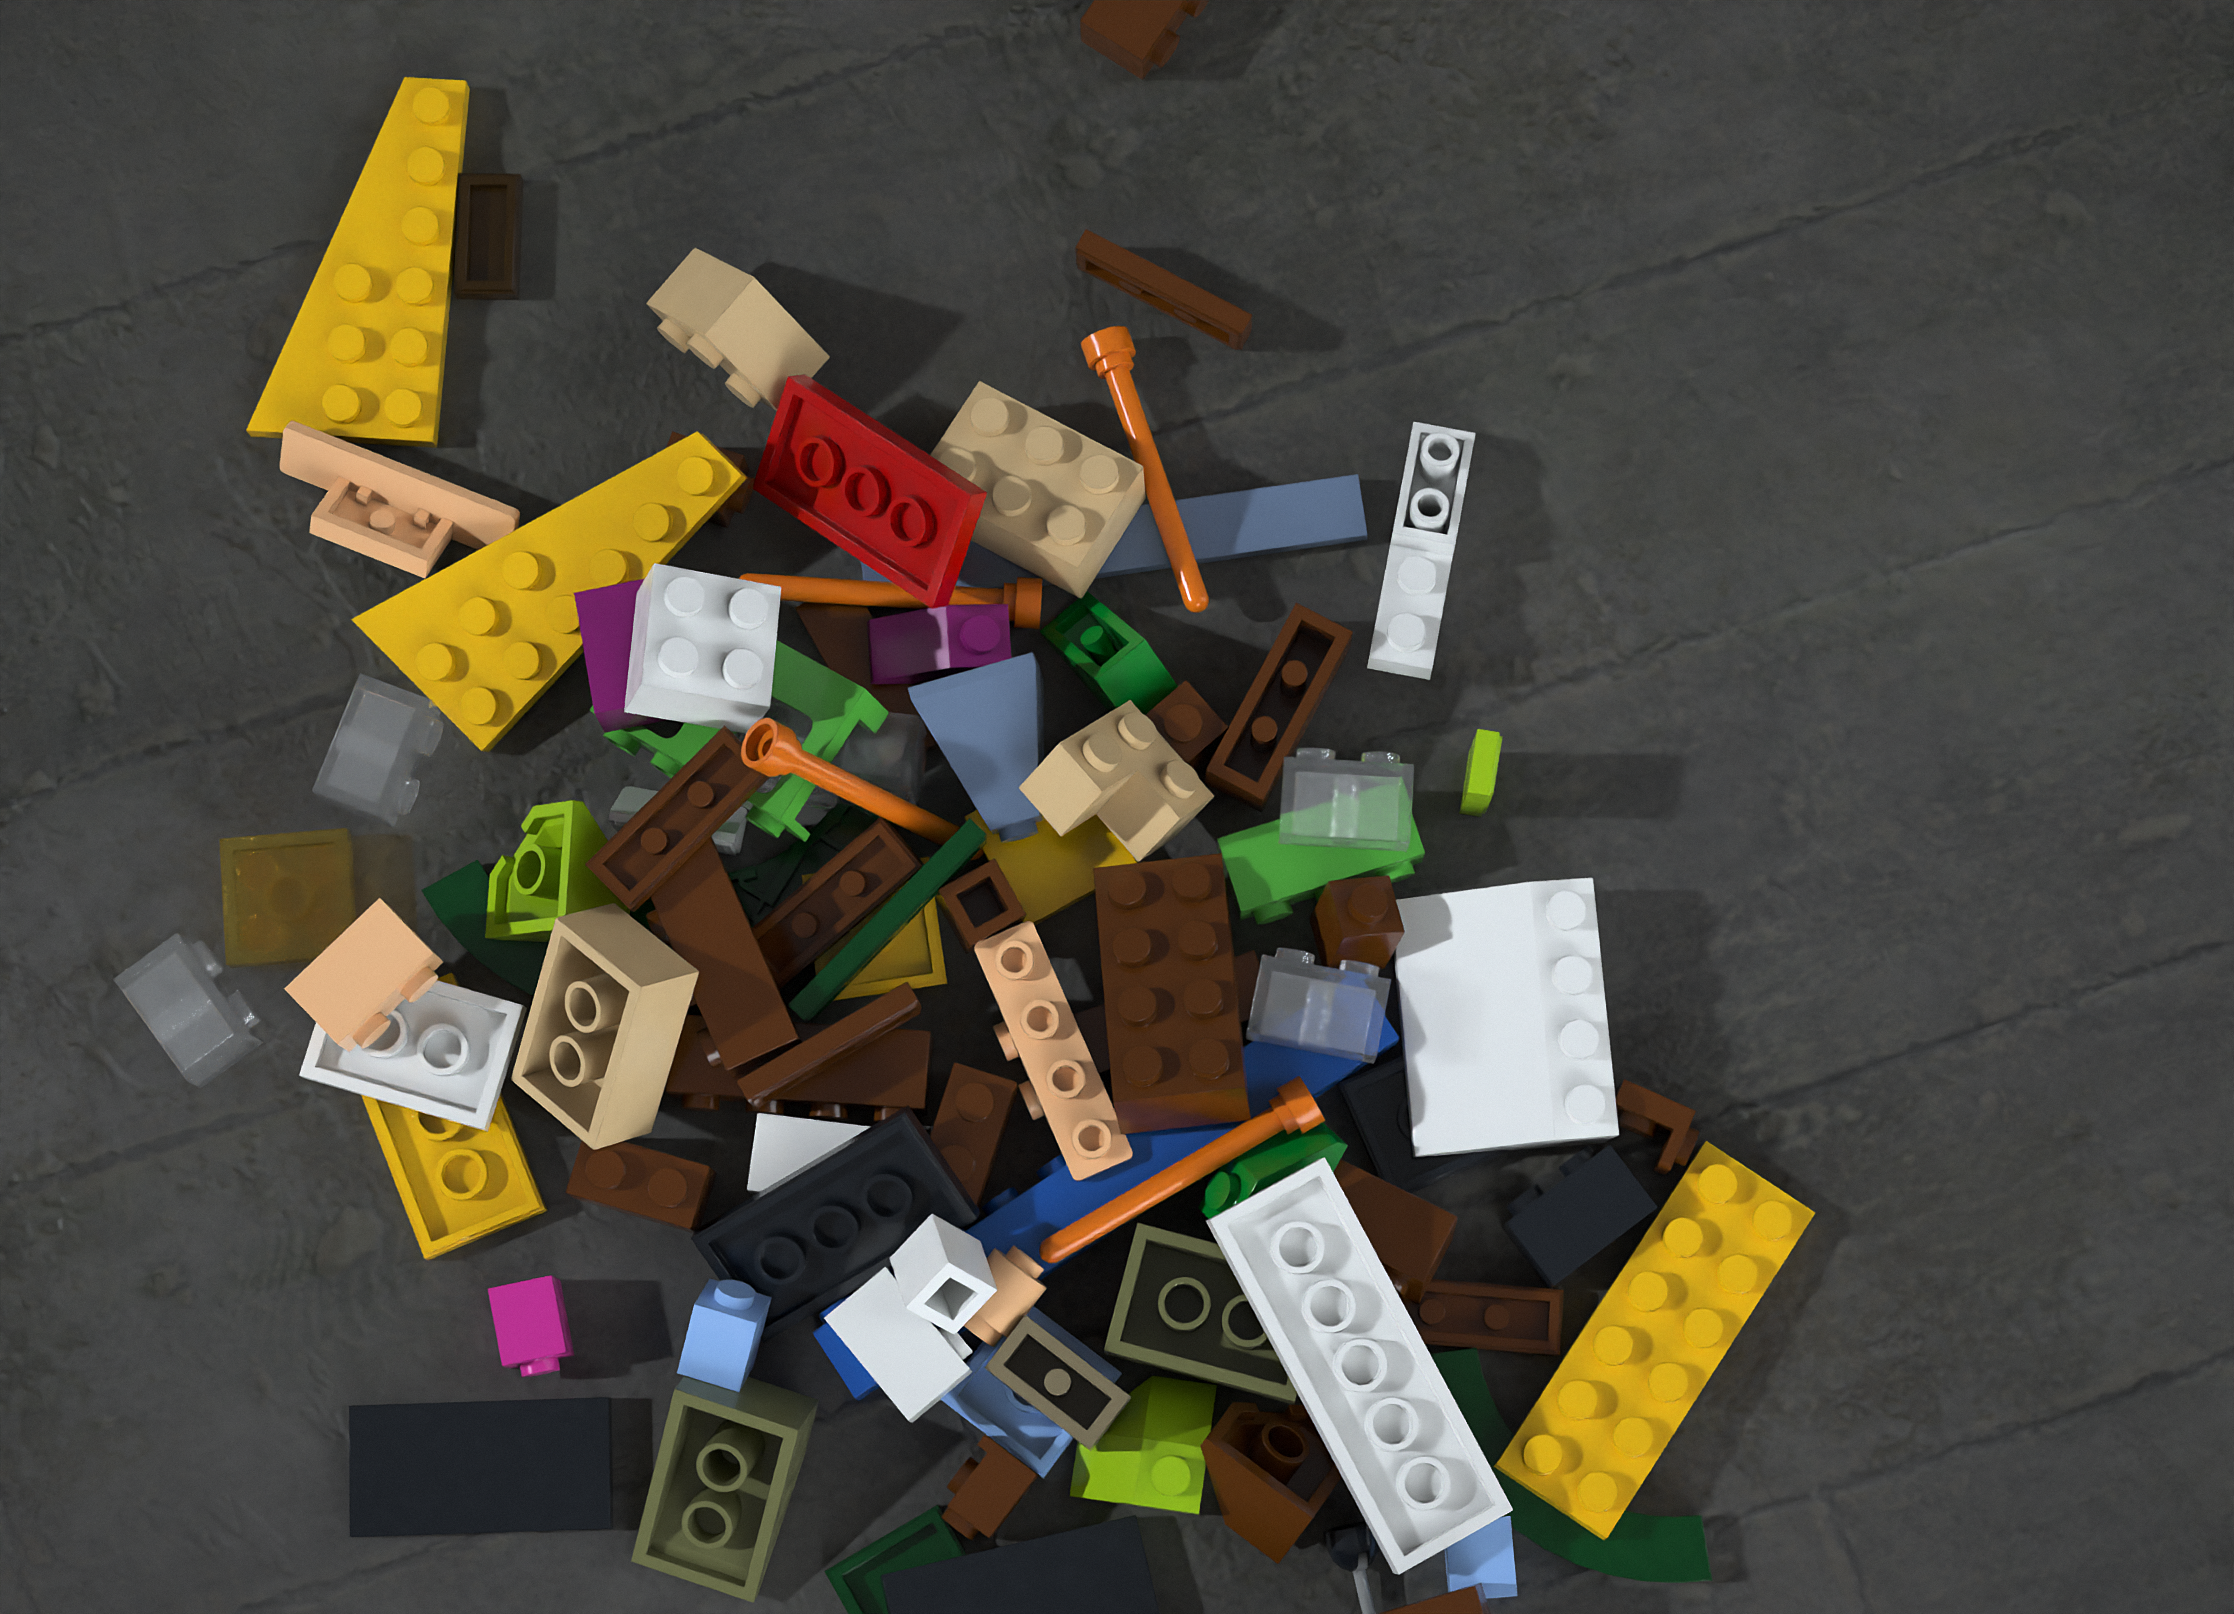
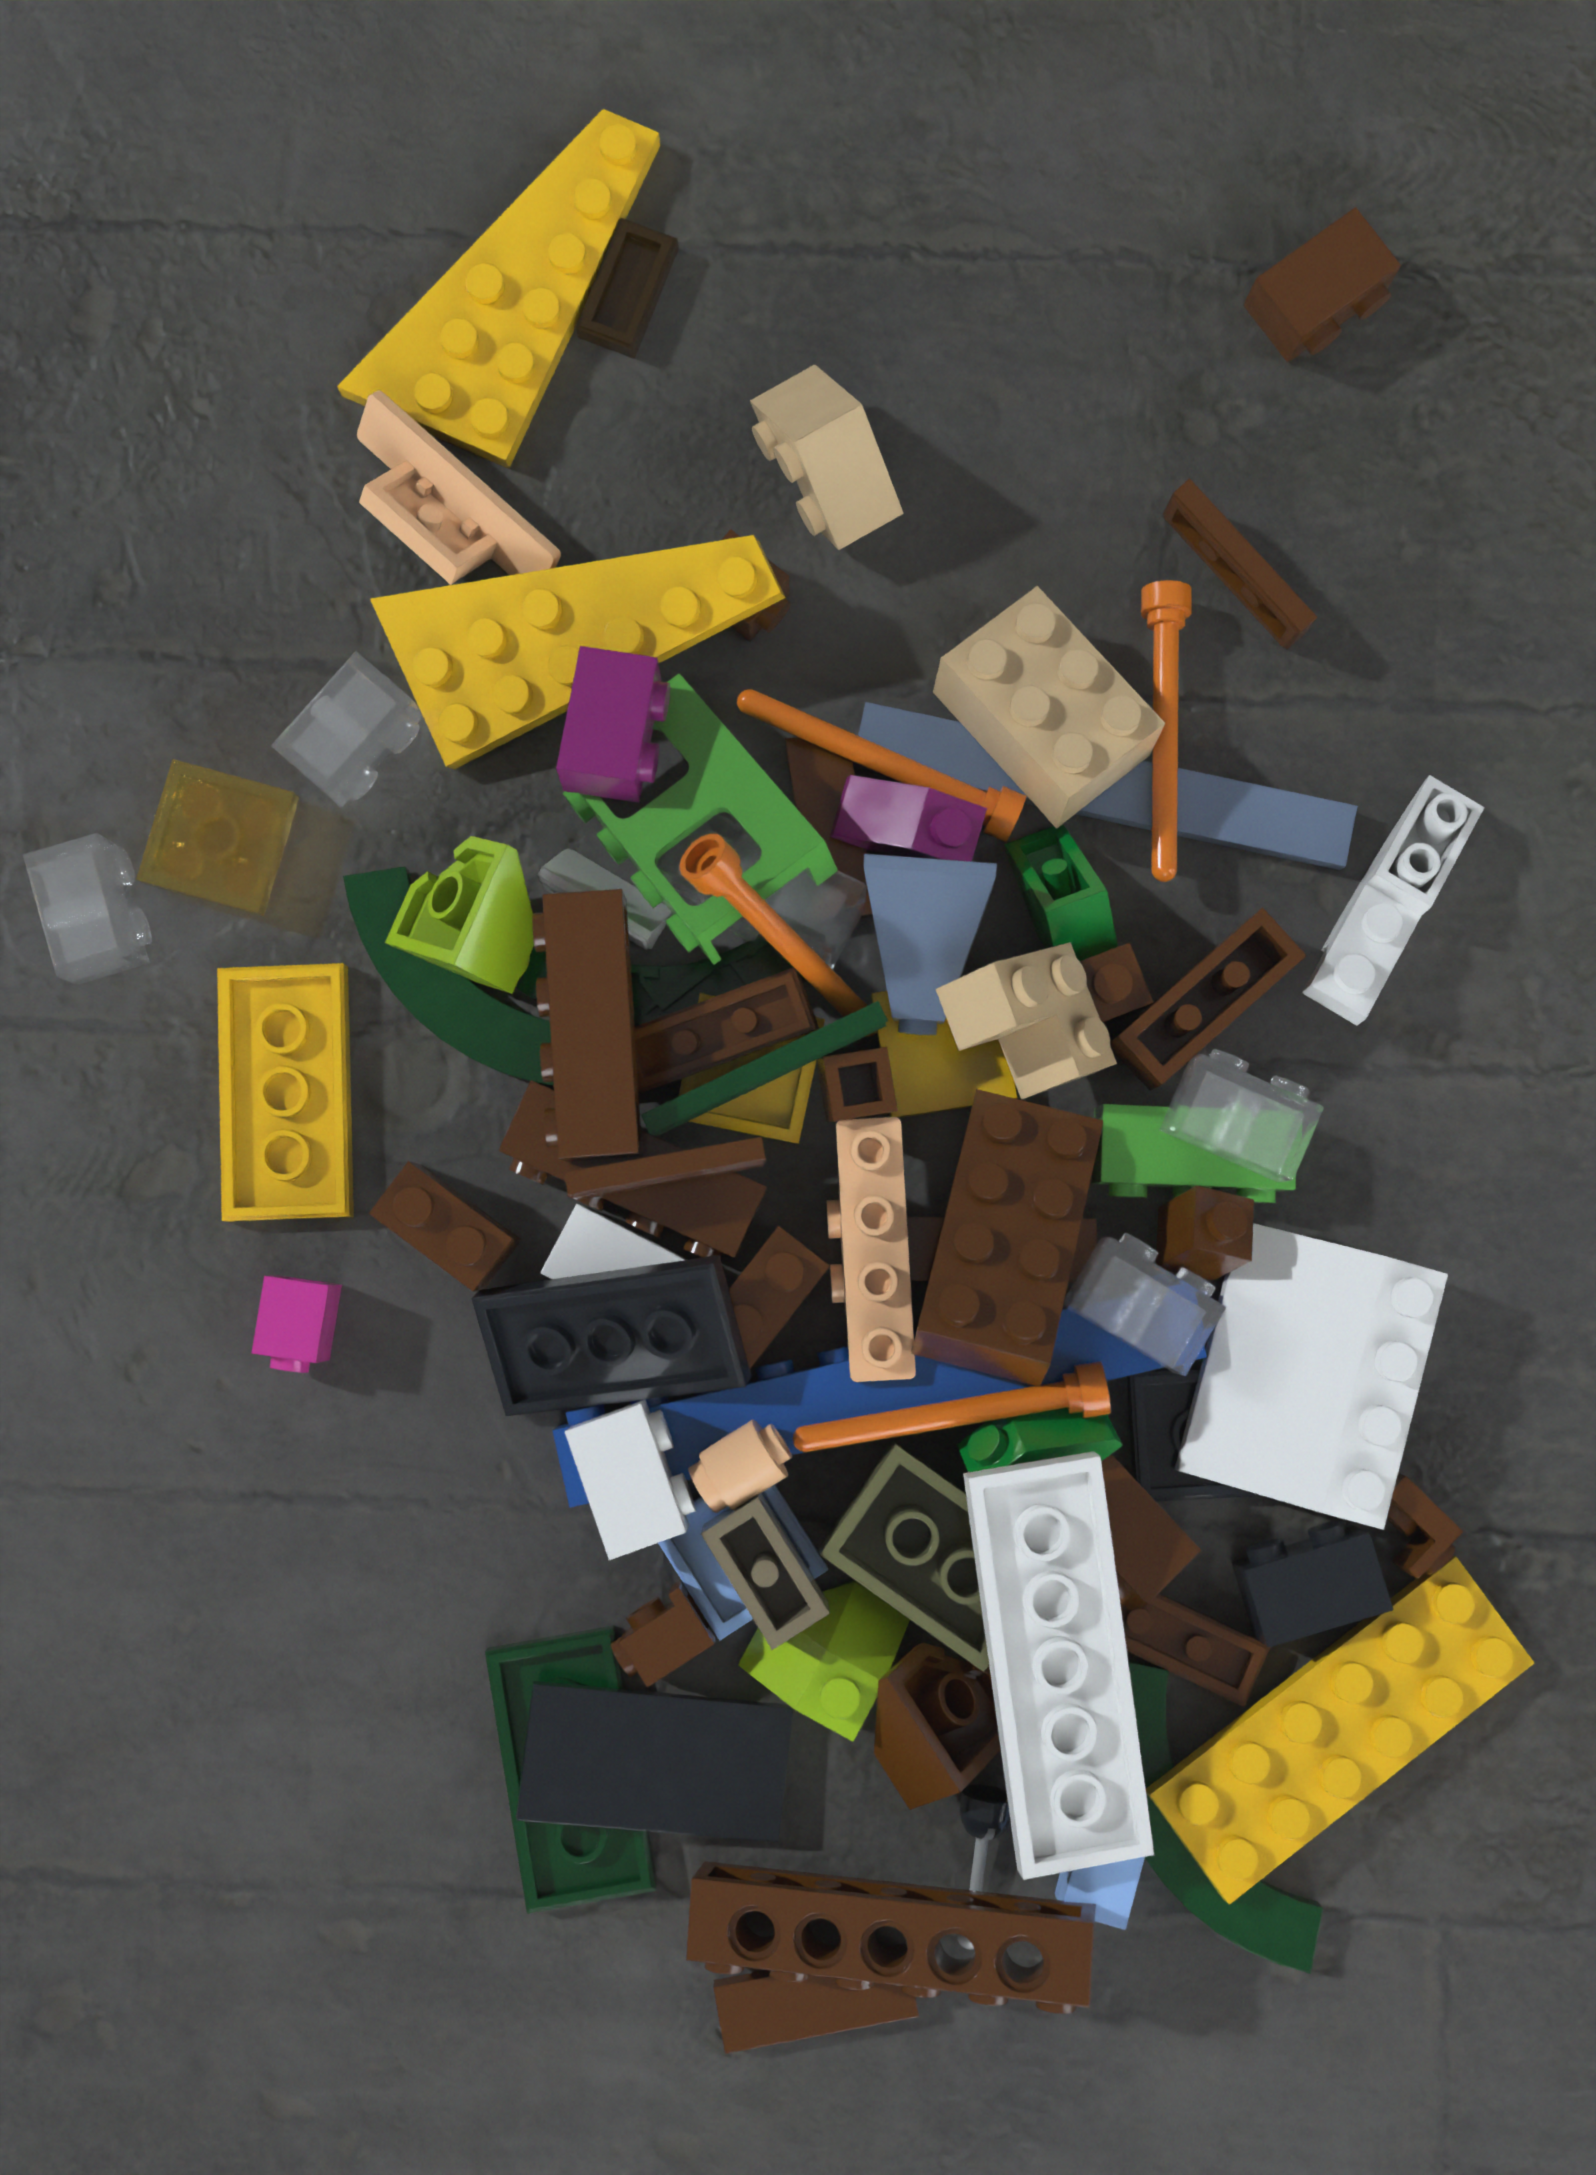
camera: 15 degrees right, 5 degrees up
light nougat brick [284,898,443,1052] -> none
white plate [299,980,527,1132] -> none
black tile [349,1397,613,1538] -> none
tan brick [511,903,699,1150] -> none
reddish brown tile [585,725,770,912] -> none
white brick [624,563,781,734] -> none
olive slope [631,1376,819,1603] -> none
light blue brick [677,1278,772,1392] -> none
red plate [753,374,987,609] -> none
white brick [889,1214,997,1335] -> none
lime tile [1459,729,1502,817] -> none

